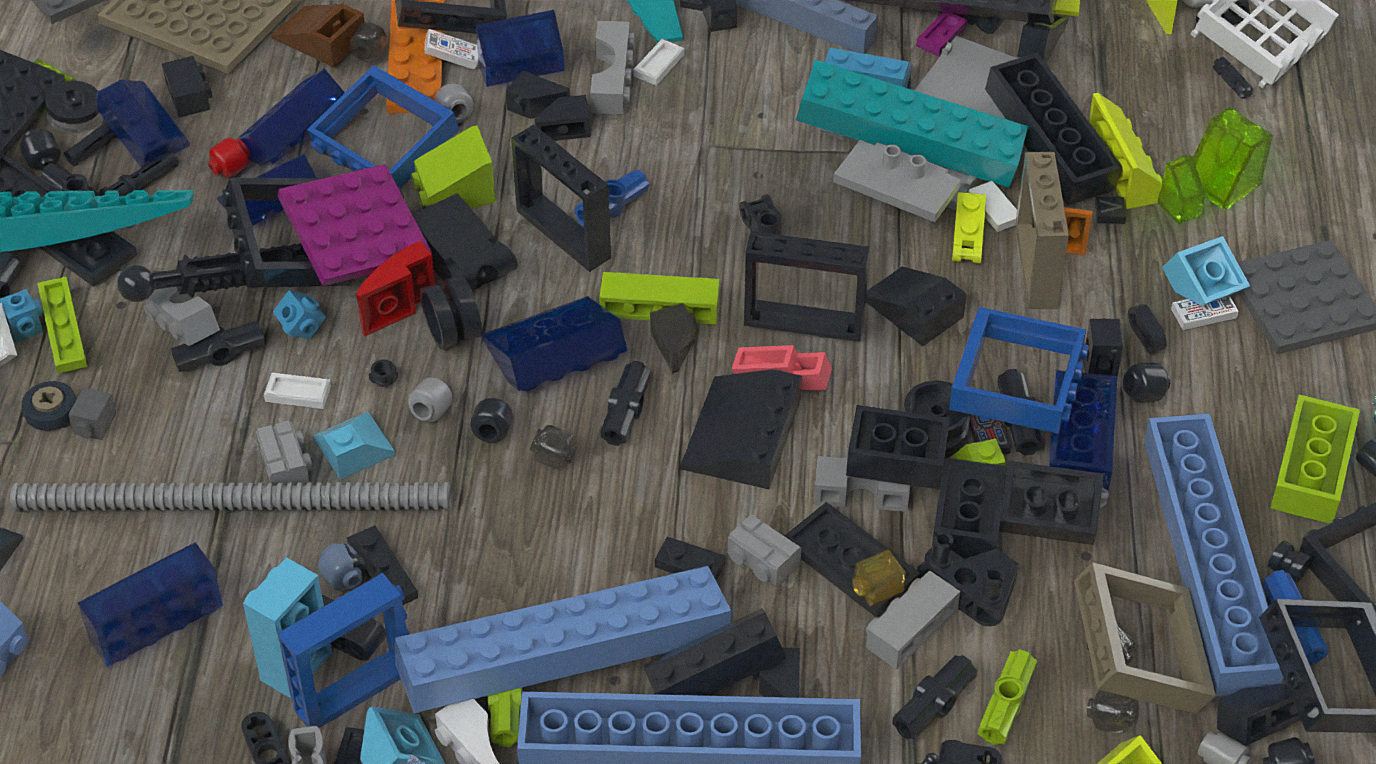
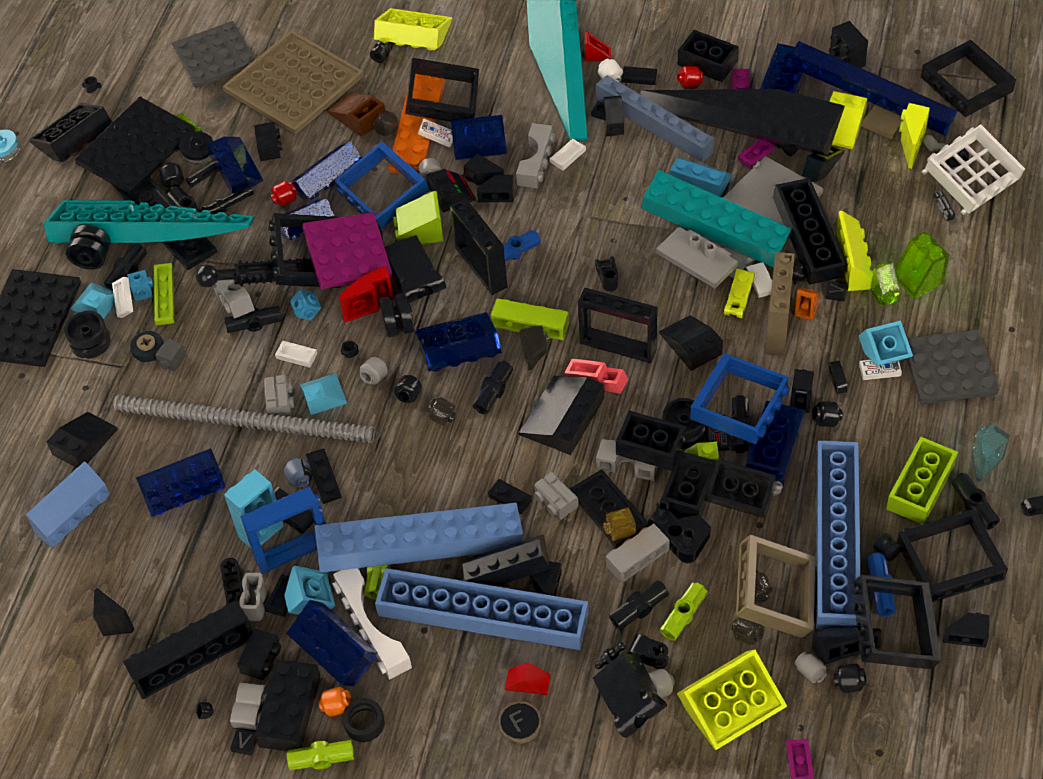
camera: 15 degrees right, 5 degrees up
none -> black slope [428,169,476,212]

